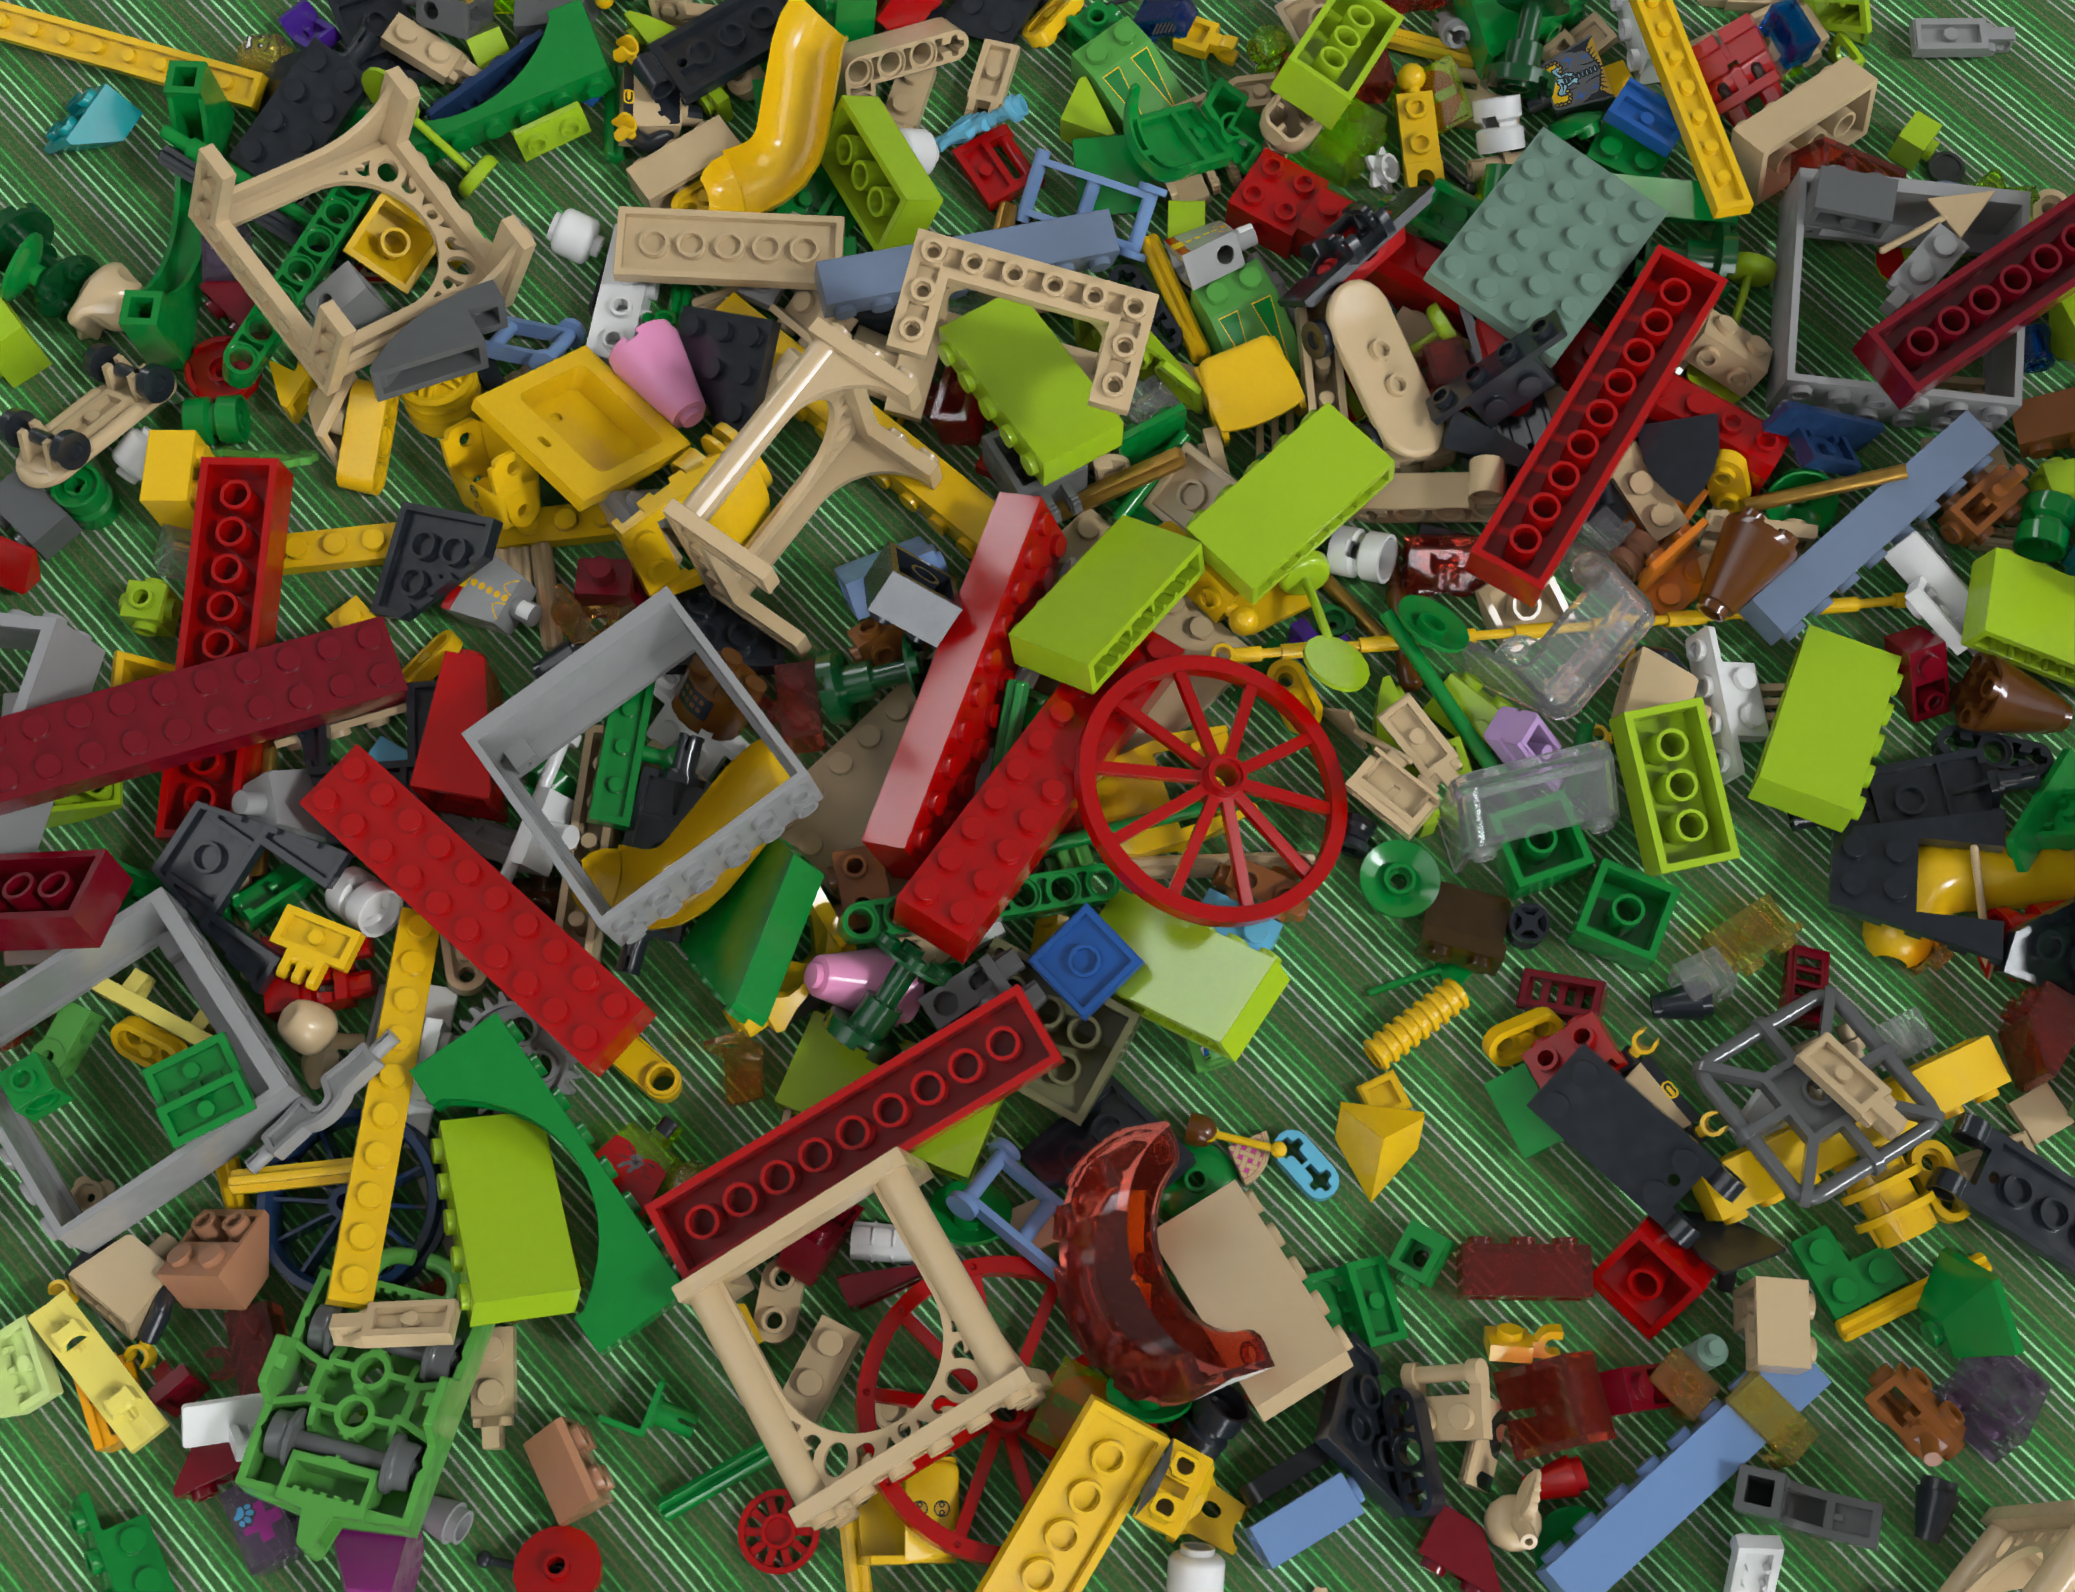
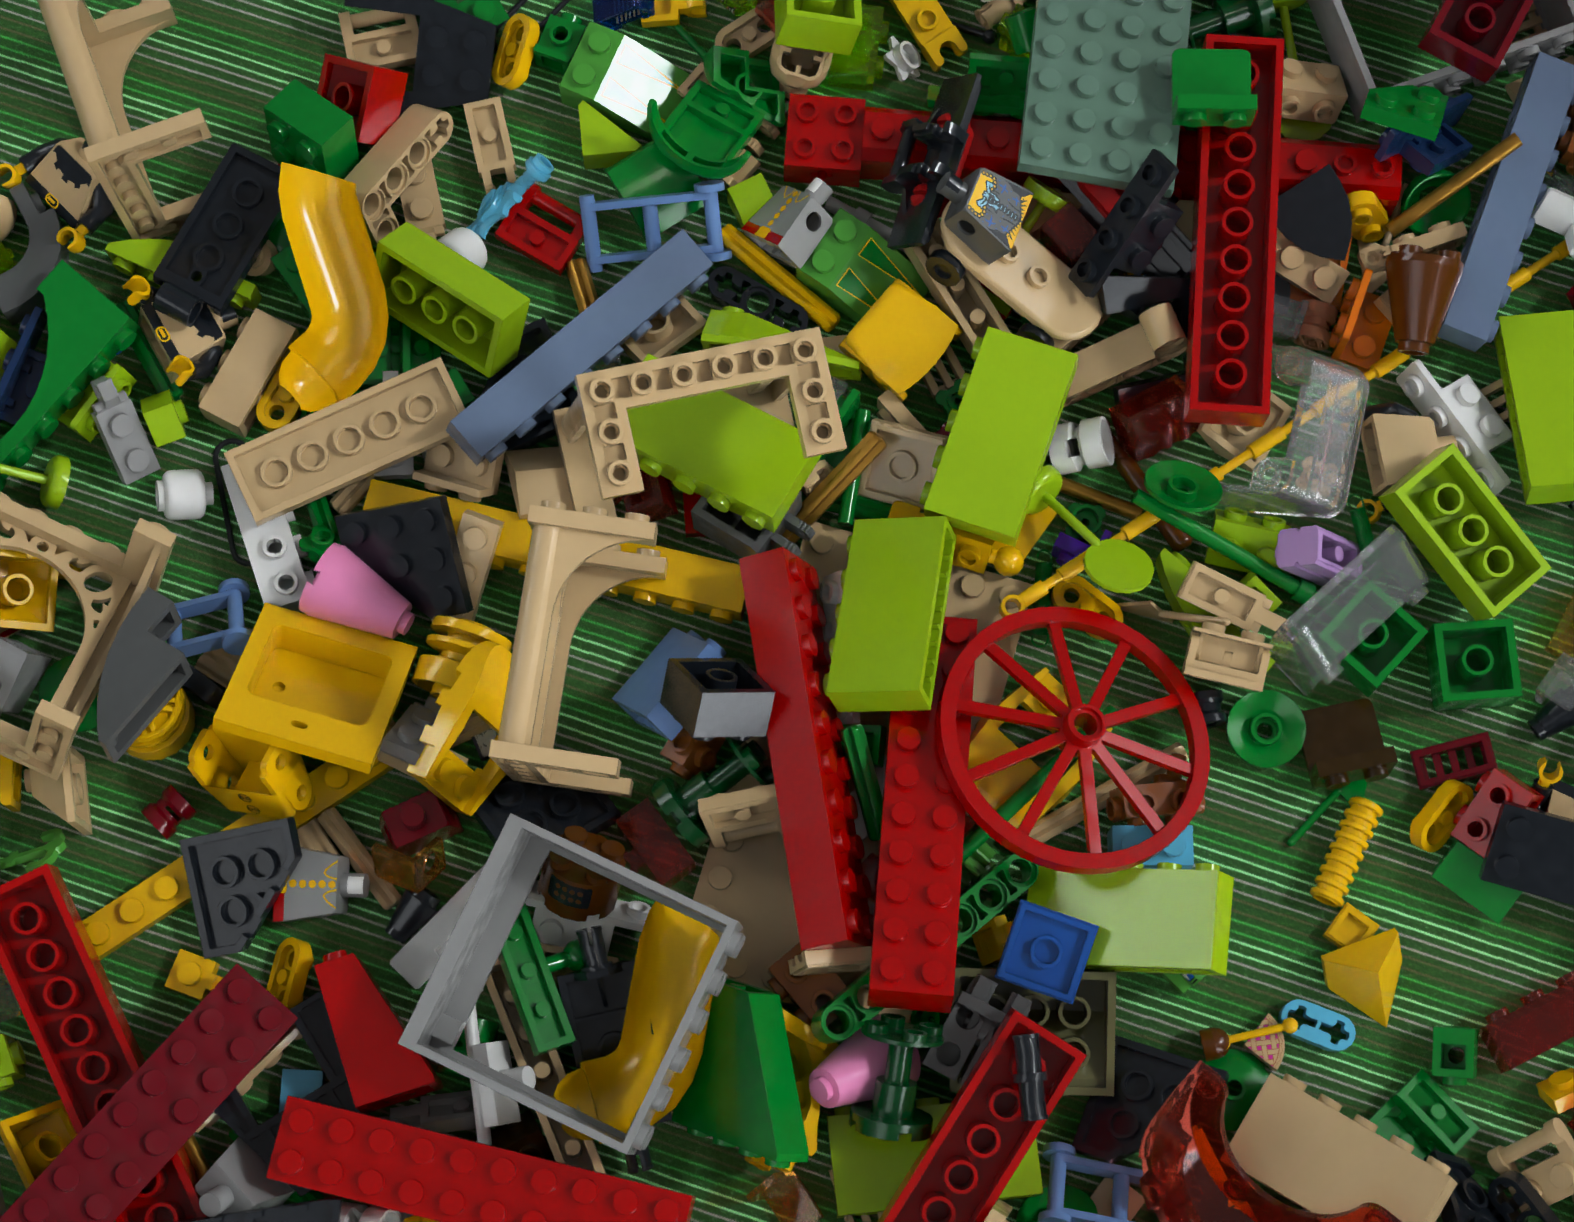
camera: 30 degrees left, 5 degrees up
yellow beam [336,379,400,496] -> none
black wheel [1505,903,1550,950] -> none
none -> light grey hinge [90,375,161,485]
none -> lime plate [140,389,190,447]
none -> dark red wheel [141,784,198,840]
none -> tan plate [698,783,783,848]
none -> tan tile [788,946,871,976]
none -> dark grey torso [936,168,1034,265]
none -> black pin [1012,1033,1048,1121]
none -> green bracket [1171,48,1258,128]
none -> green plate [1360,85,1449,141]

